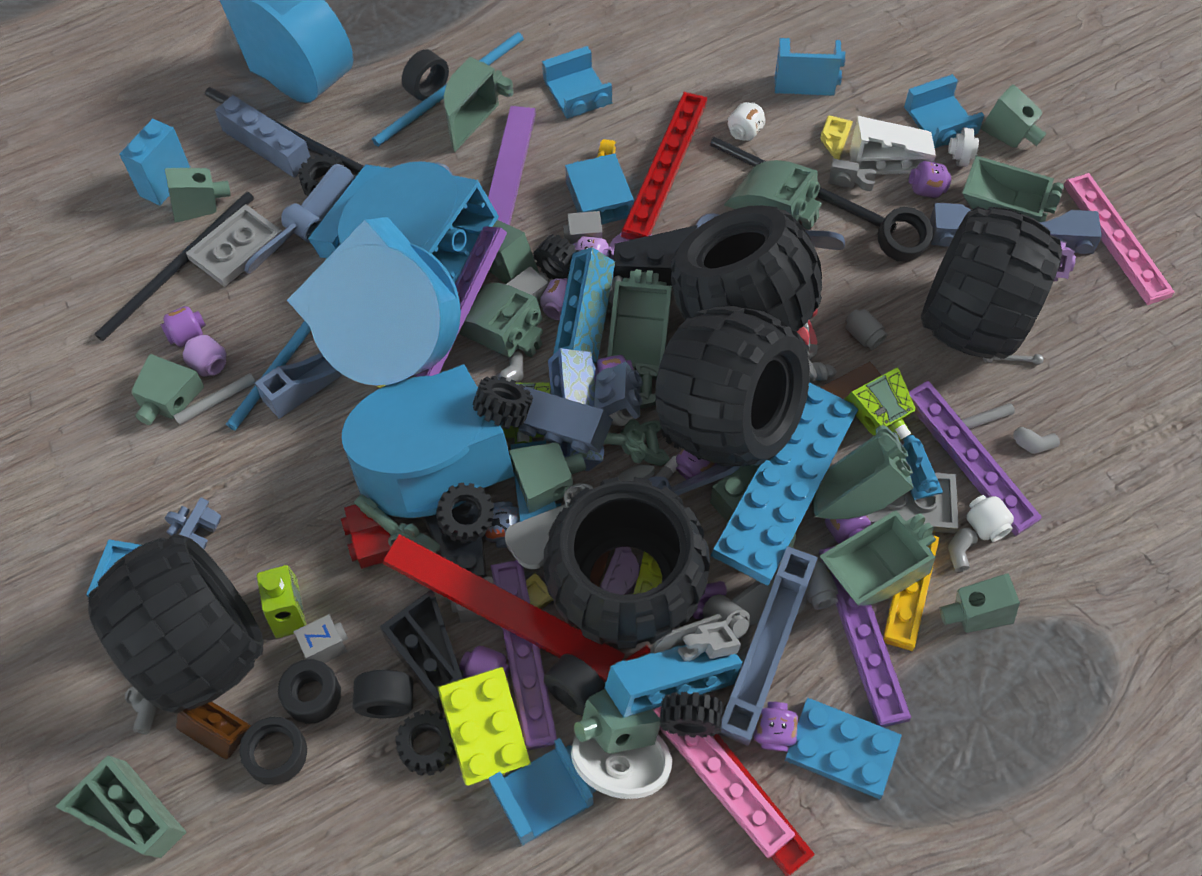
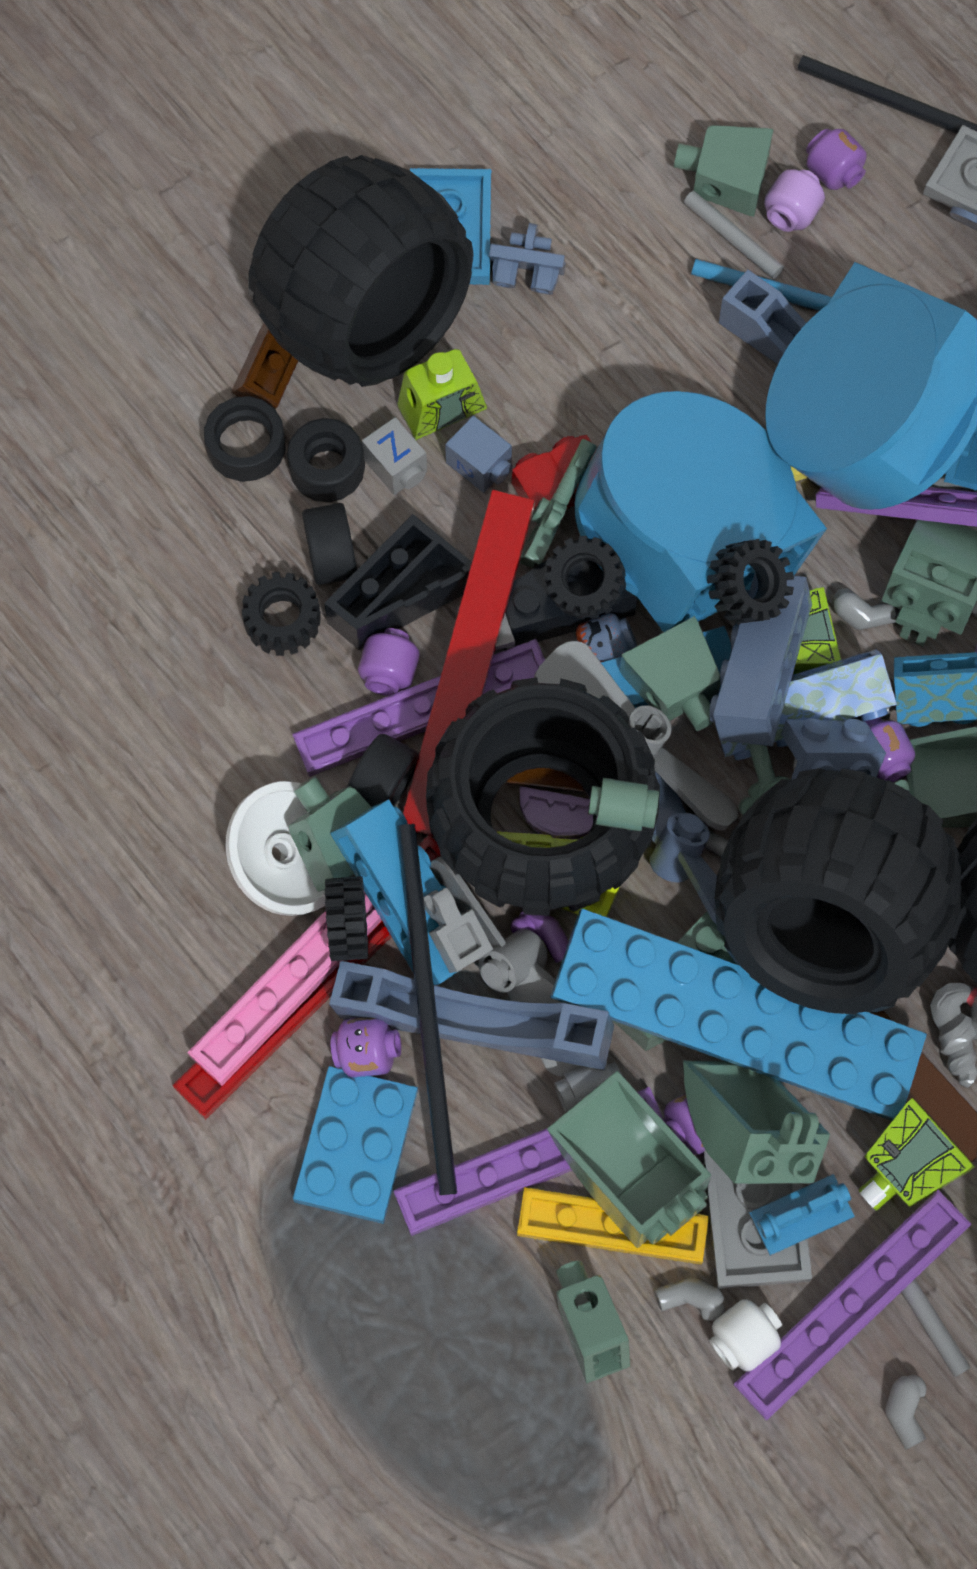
camera: 80 degrees right, 10 degrees up
sand green wedge [55,755,187,858] -> none
neon yellow plate [437,667,531,786] -> none
dark azure panel [489,738,596,846] -> none
none -> black piece [397,824,458,1196]
none -> sand blue brick [445,415,513,493]
none -> sand green brick [588,778,659,831]

